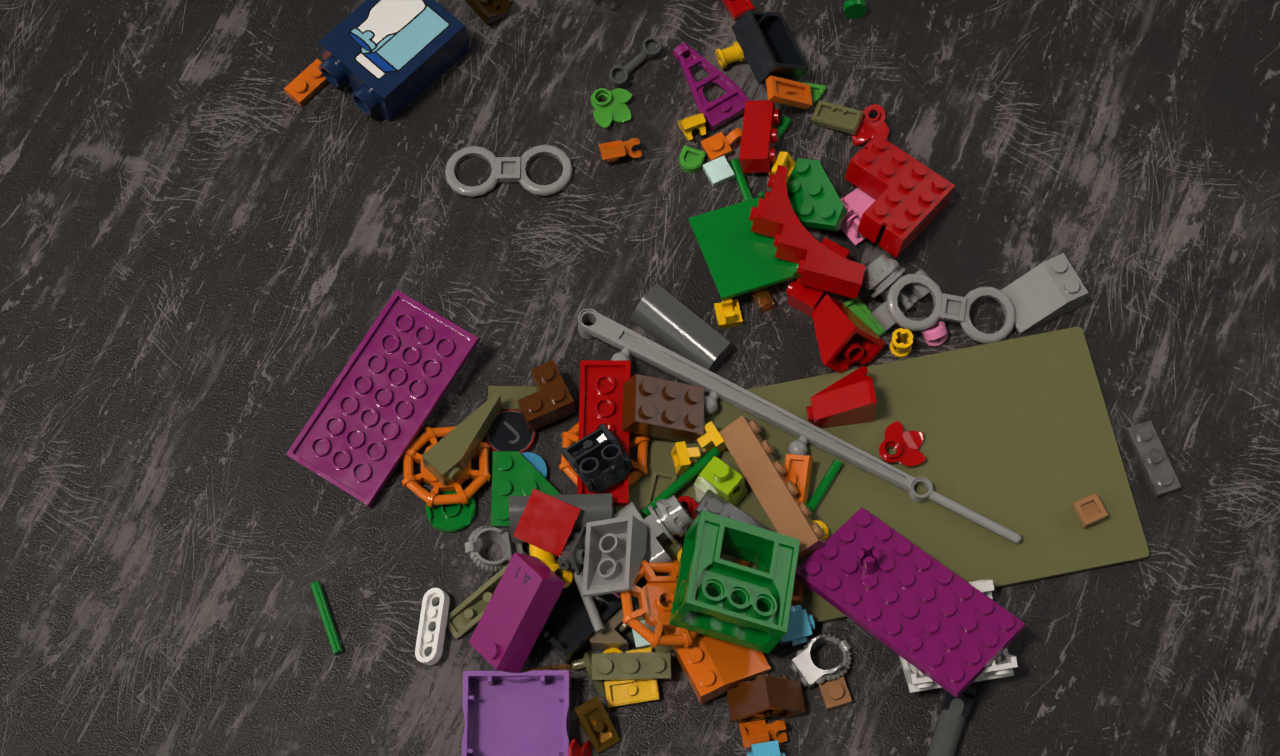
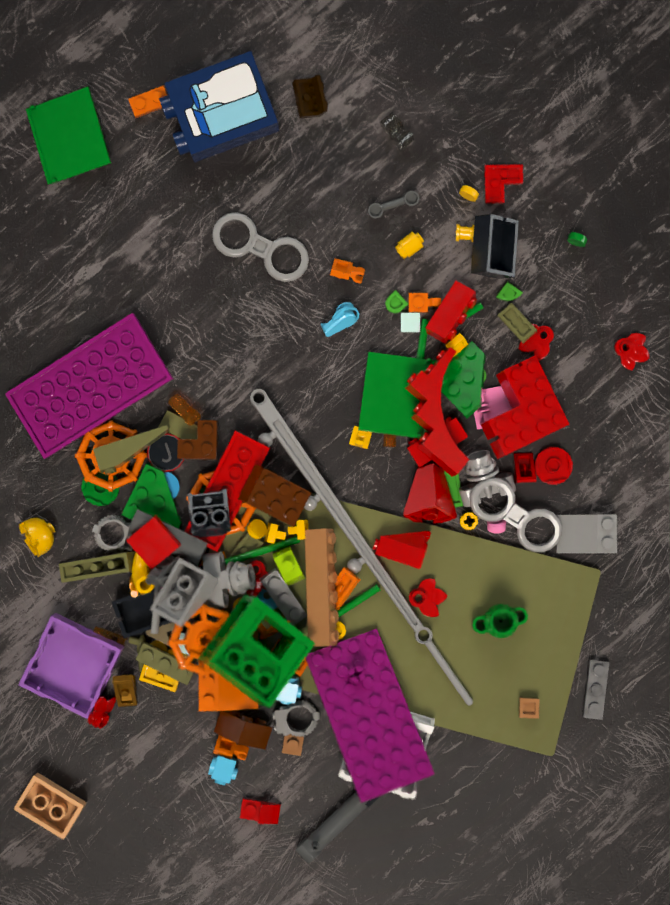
camera: 25 degrees right, 20 degrees up
white plate [415,588,450,665] -> none
magenta brick [468,552,566,673] -> none
bright green plate [591,88,632,129] -> none
dark grey brick [631,283,731,372] -> none
magenta plate [672,42,750,131] -> none
yellow tile [677,113,706,140] -> none
orange plate [766,75,812,109] -> none
none -> yellow cylinder [19,518,55,557]
none -> green container [26,87,111,185]
none -> clear orange bar [168,393,201,426]
none -> yellow tile [247,519,267,539]
none -> medium azure piece [321,302,359,337]
none -> yellow brick [395,232,424,259]
none -> yellow tile [459,185,479,202]
none -> green beam [471,604,528,638]
none -> red slope [513,453,537,483]
none -> red tile [534,447,573,485]
none -> red plate [614,333,649,370]

